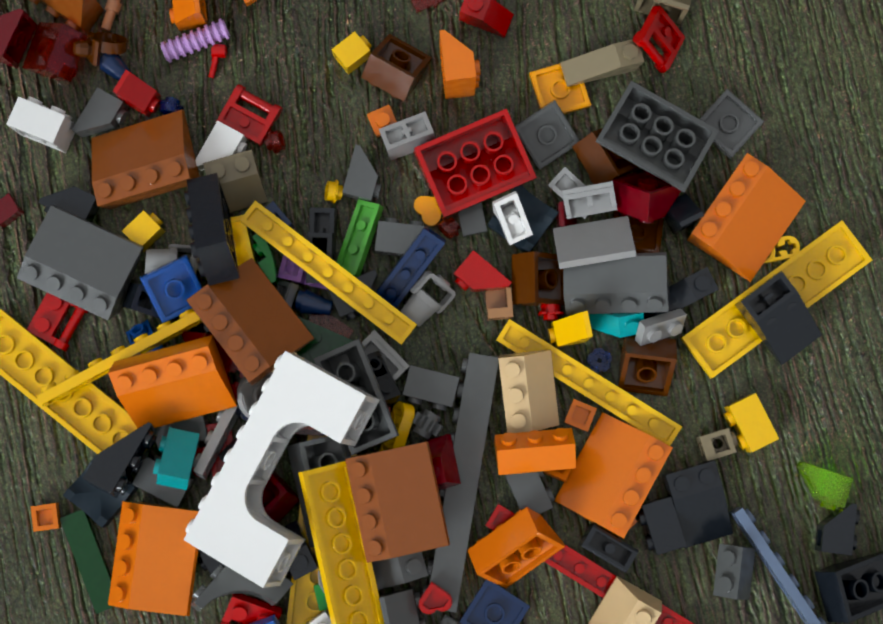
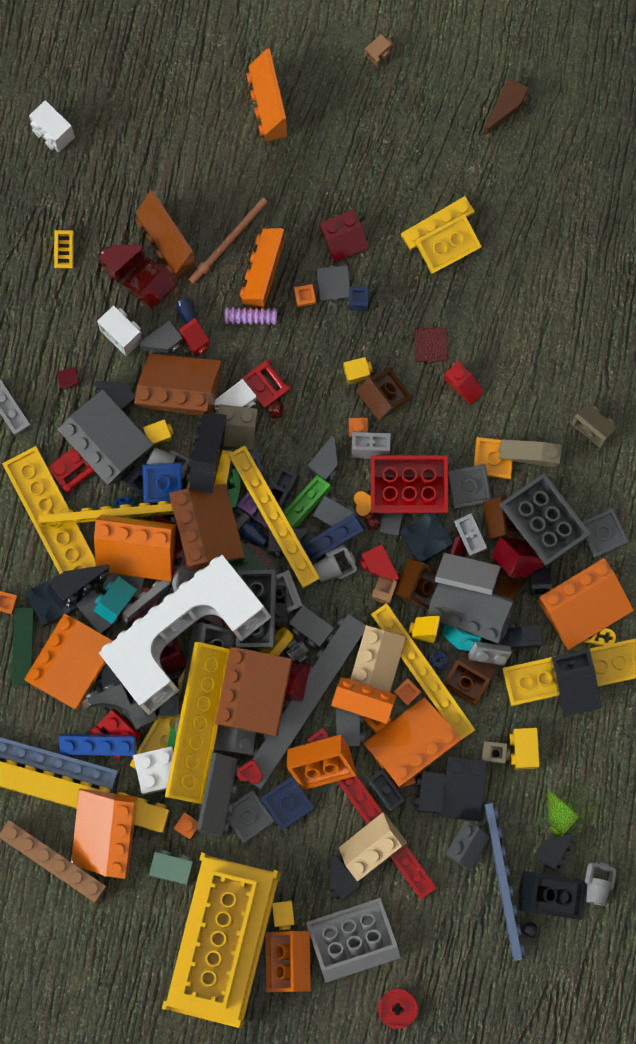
camera: 25 degrees right, 5 degrees down
reddish brown piece [73,32,128,67] -> none
clear blue plate [159,97,184,115] -> none
red hand [208,44,227,79] -> none
yellow plate [324,179,343,204] -> none
orange slope [439,30,481,99] -> none
white slope [492,191,533,245] -> none
red plate [538,304,564,321] -> none
light grey hinge [562,181,617,219] -> none
red plate [633,6,685,73] -> none

